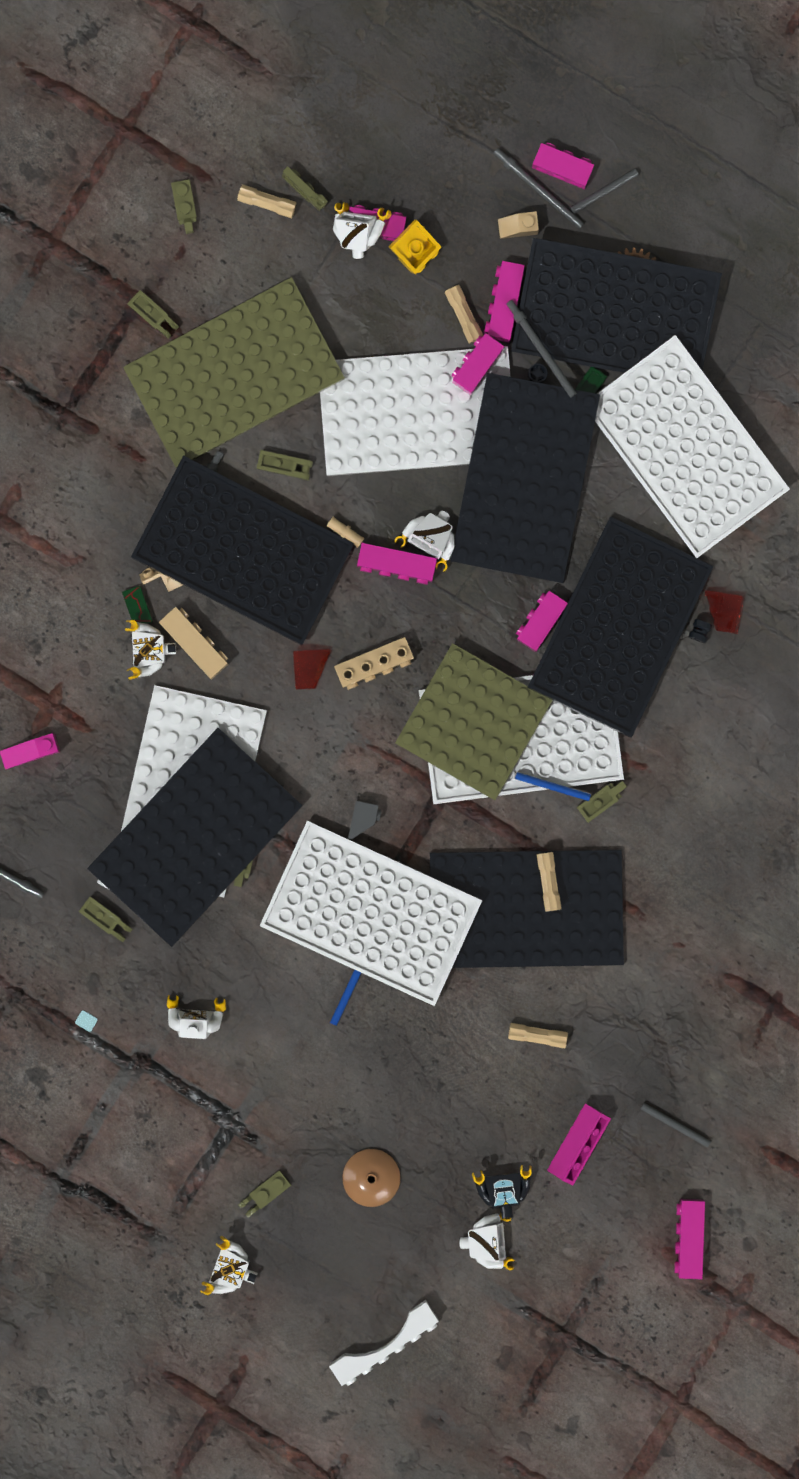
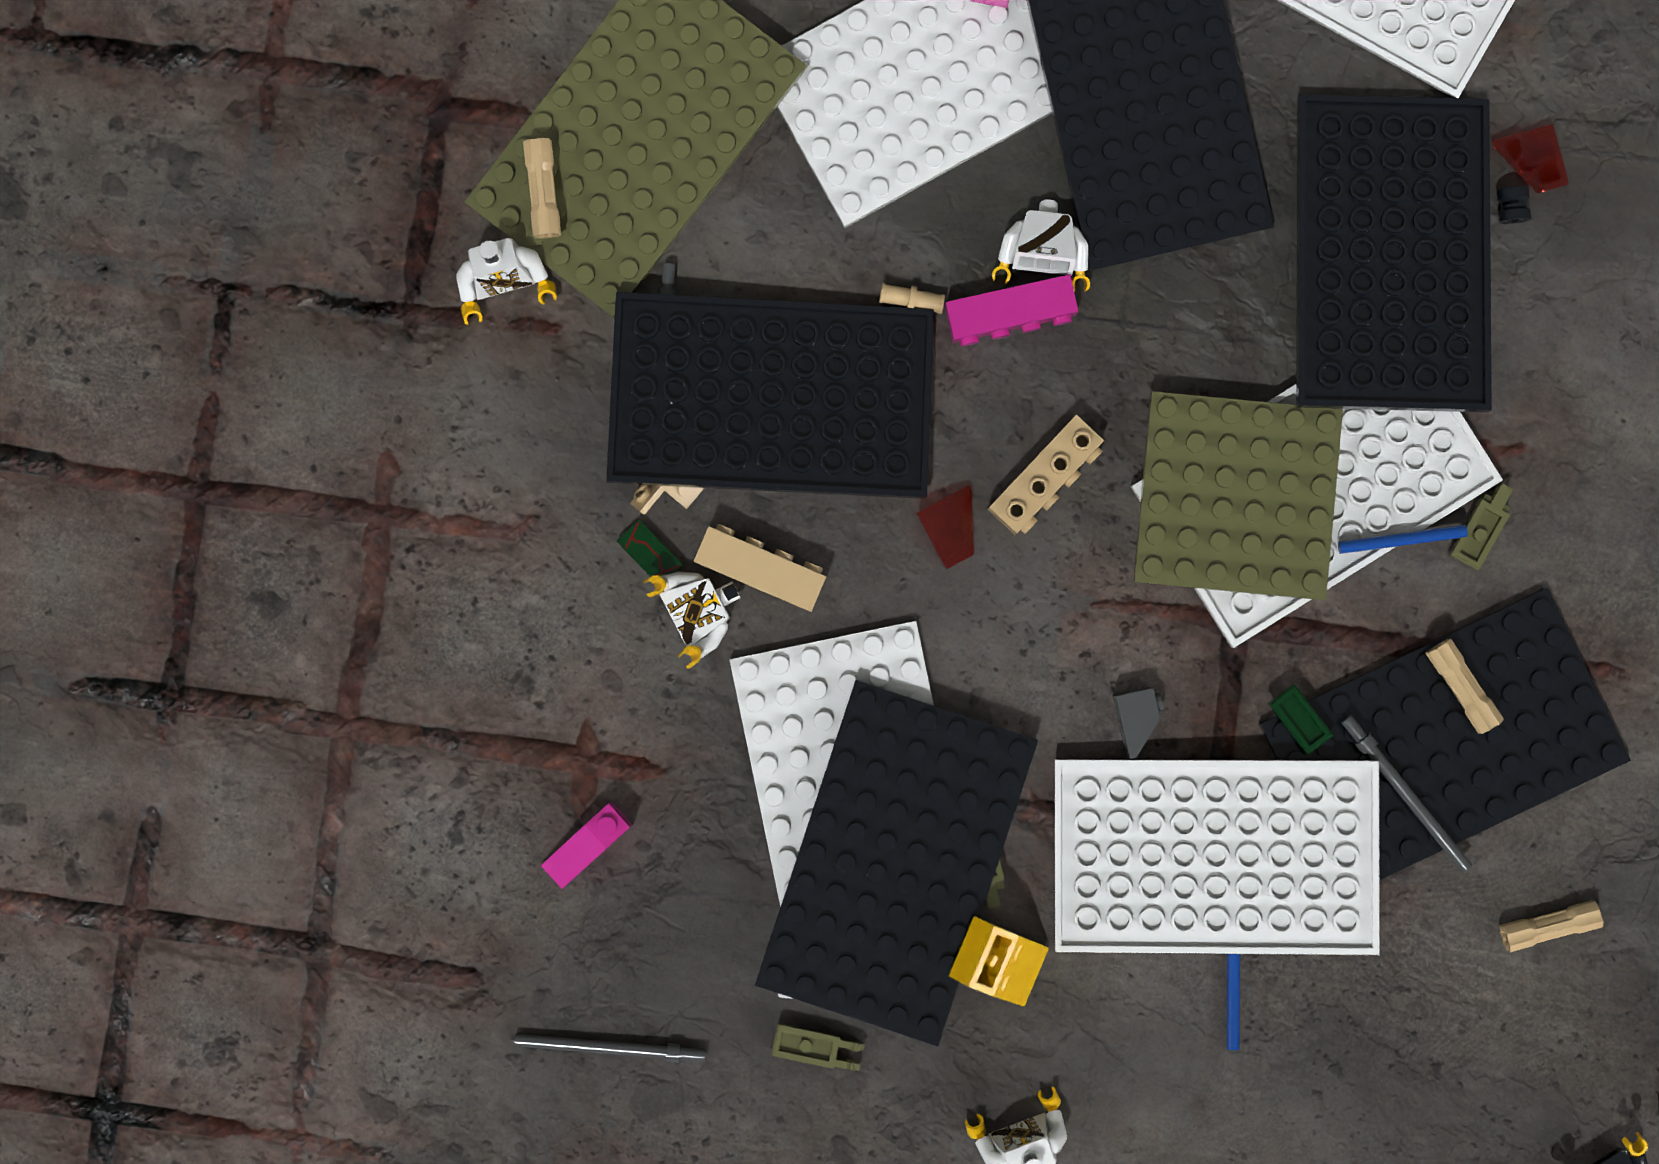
camera: 15 degrees left, 0 degrees up
olive hinge [127,290,179,339] -> none
olive plate [257,450,313,481] -> none
dark pink brick [516,591,568,652] -> none
none -> white torso [456,238,557,325]
none -> tan axle [523,138,561,239]
none -> yellow slope [949,916,1049,1007]
none -> dark green tile [1267,684,1334,755]
none -> dark grey bar [1341,715,1472,873]

